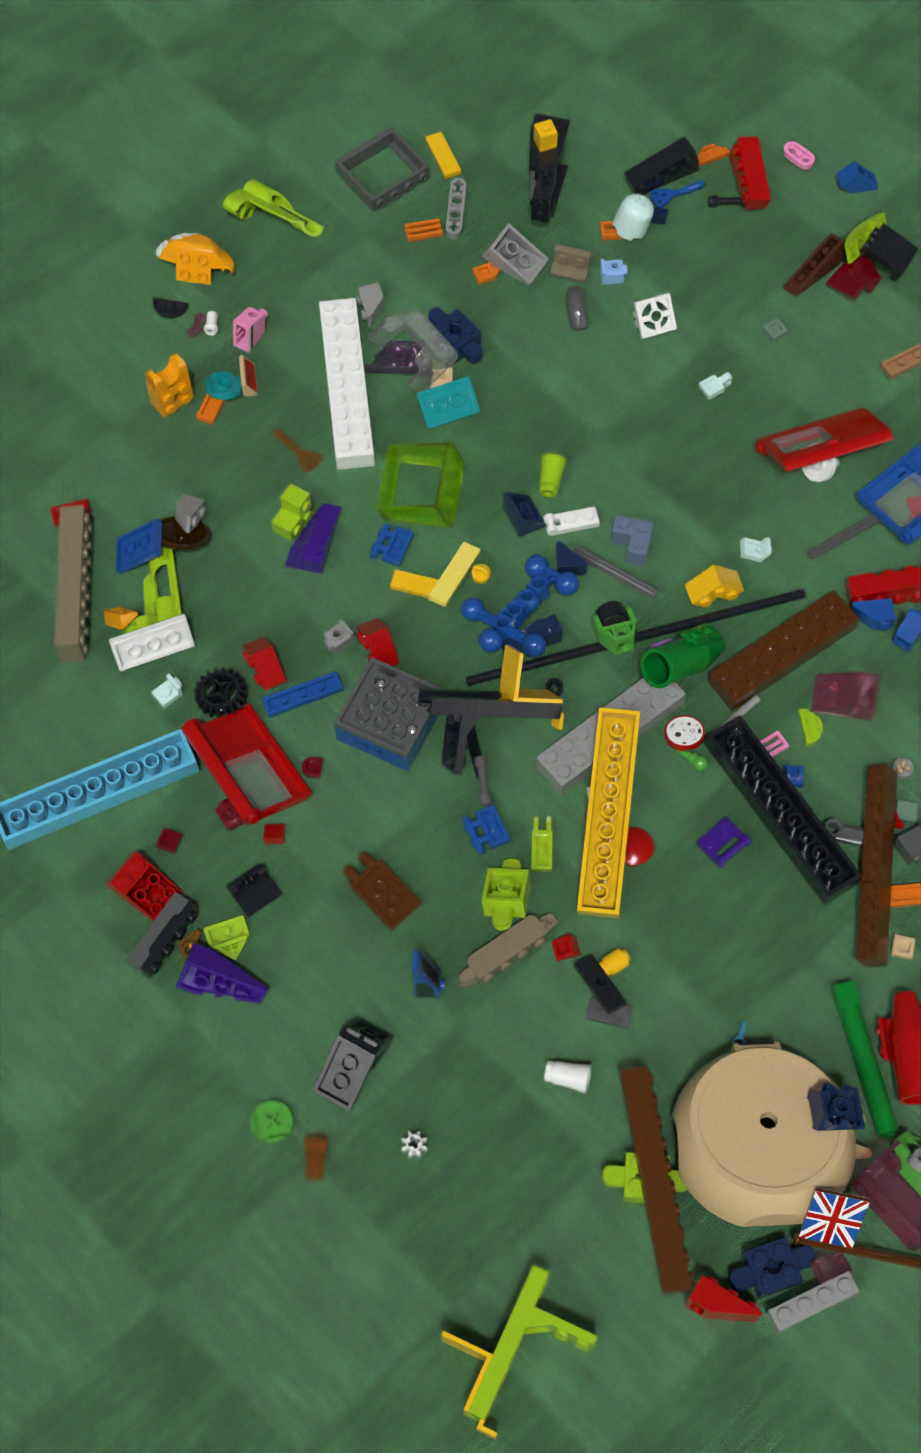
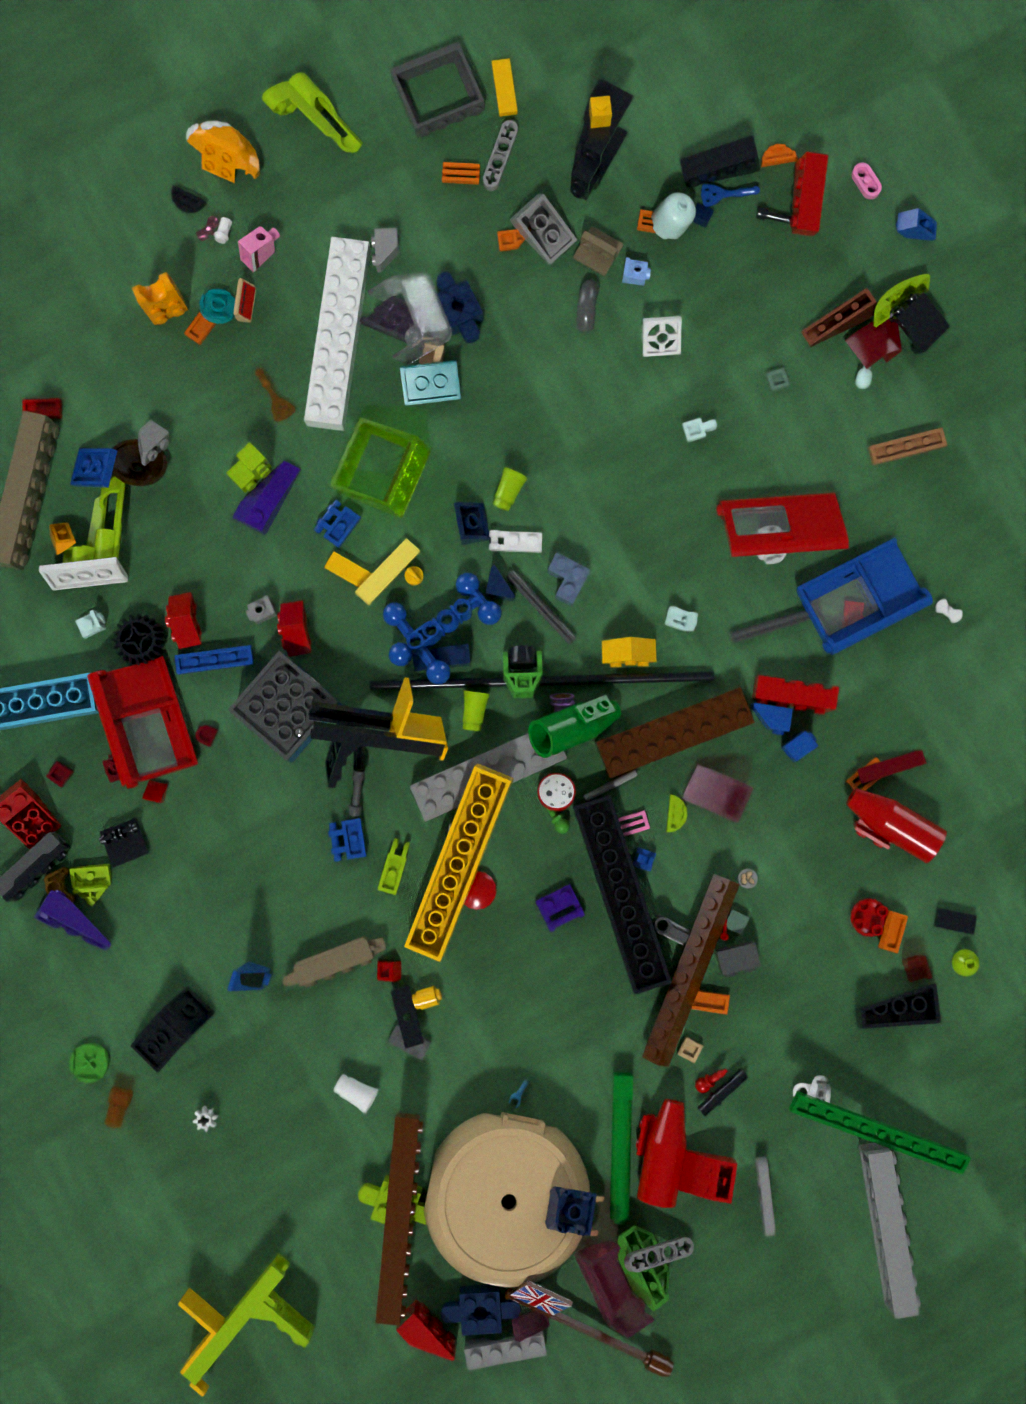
camera: 15 degrees right, 20 degrees up
reddish brown tile [343,851,422,932] -> none
lime brick [481,858,531,931] -> none
black bush [545,678,563,697] -> none
none -> lime plant [462,690,490,731]
none -> light aqua cylinder [855,366,873,389]

